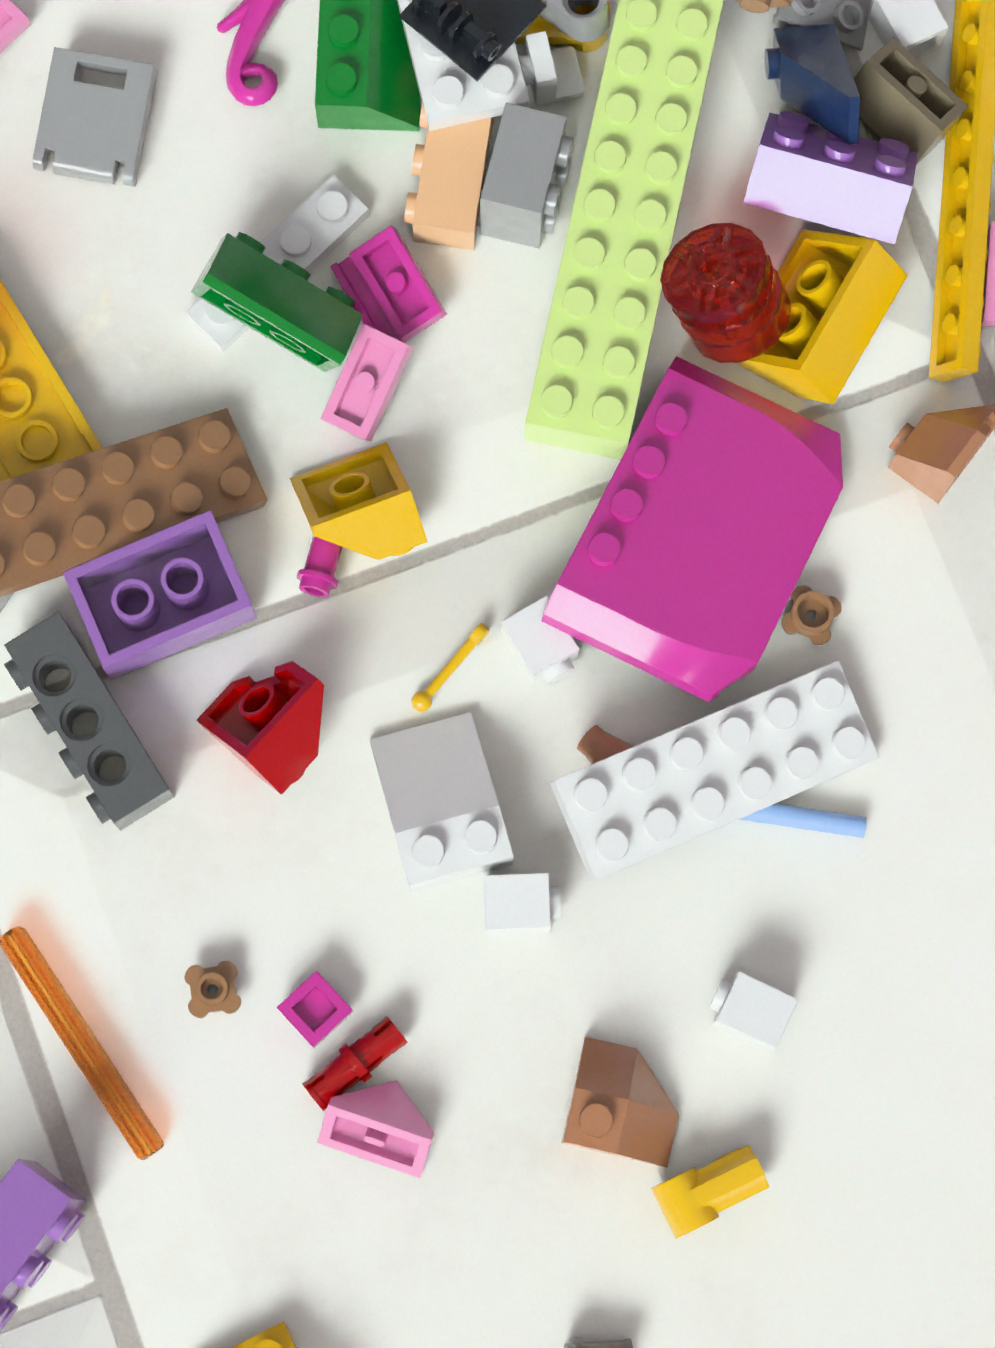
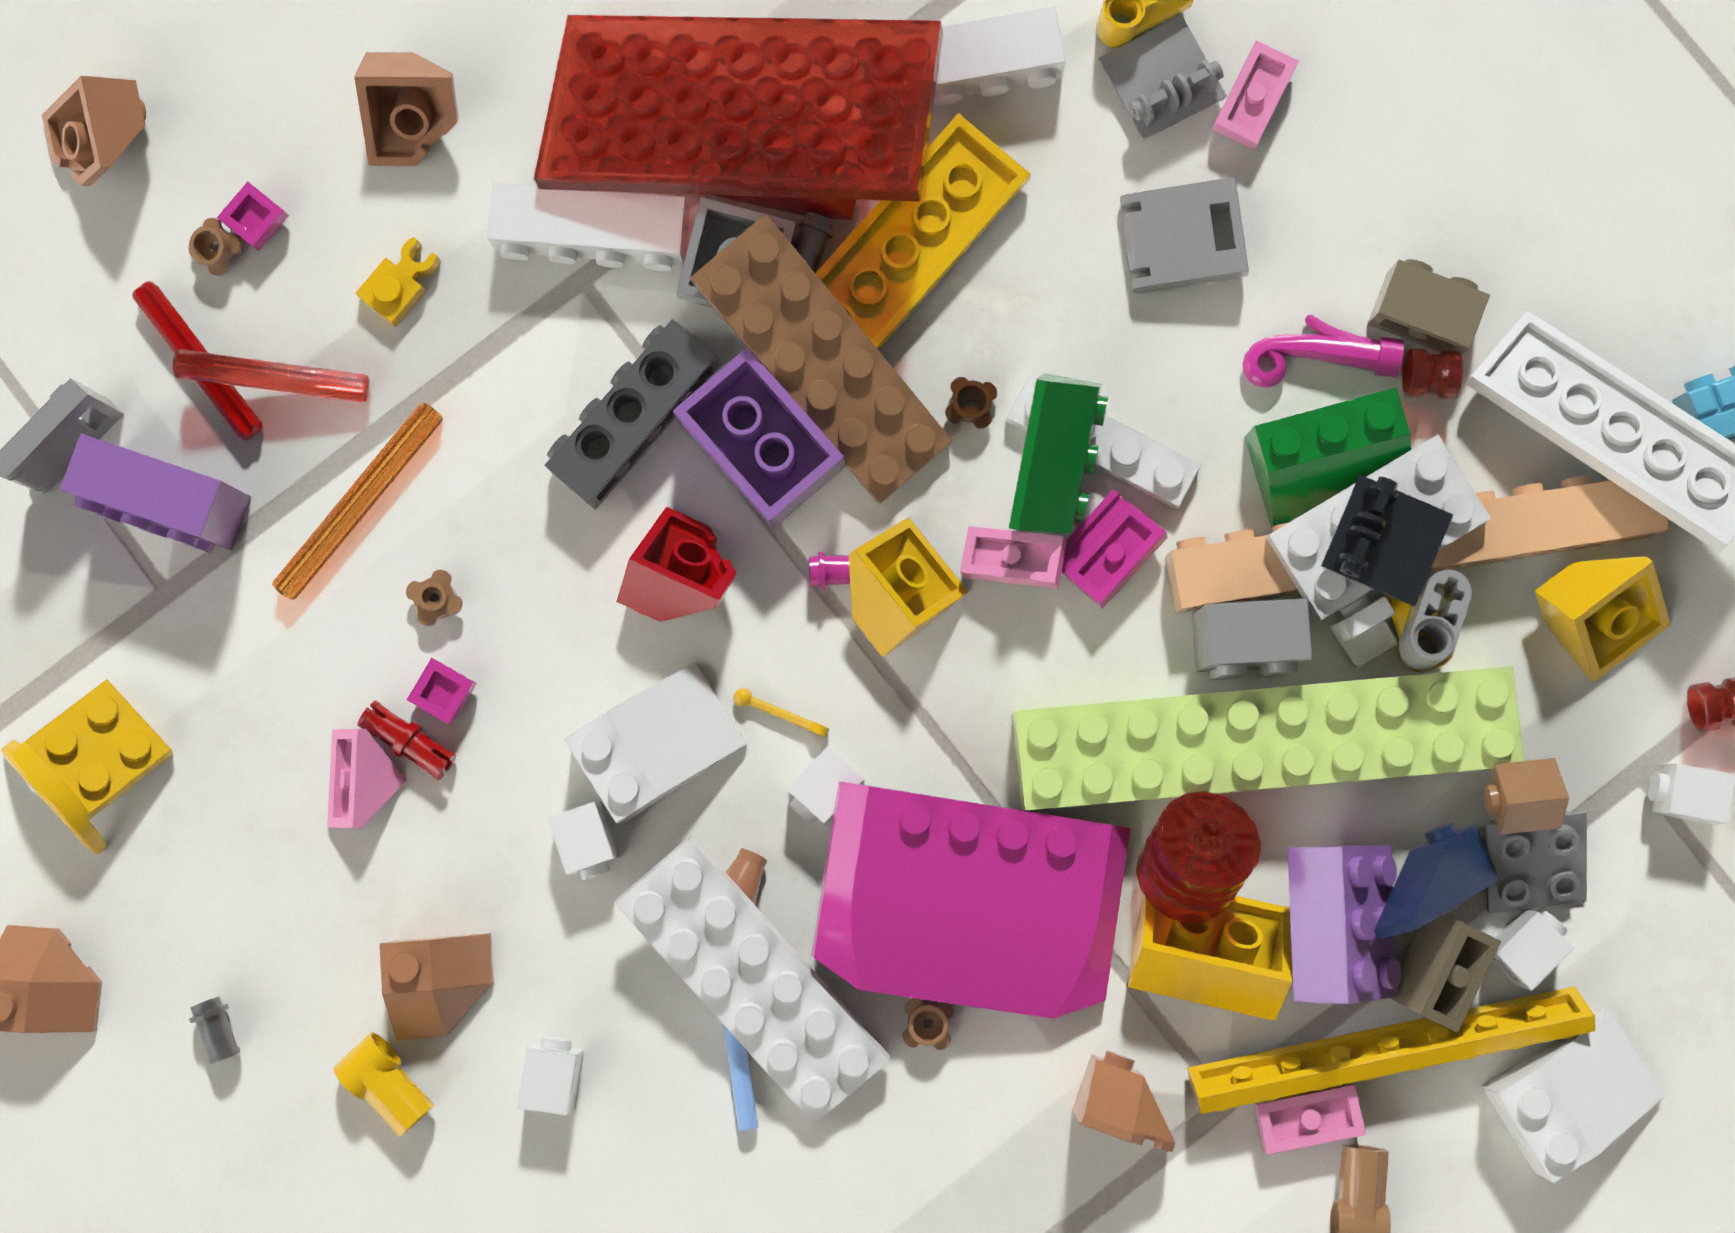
camera: 80 degrees right, 5 degrees up
none -> reddish brown plate [945,377,997,429]

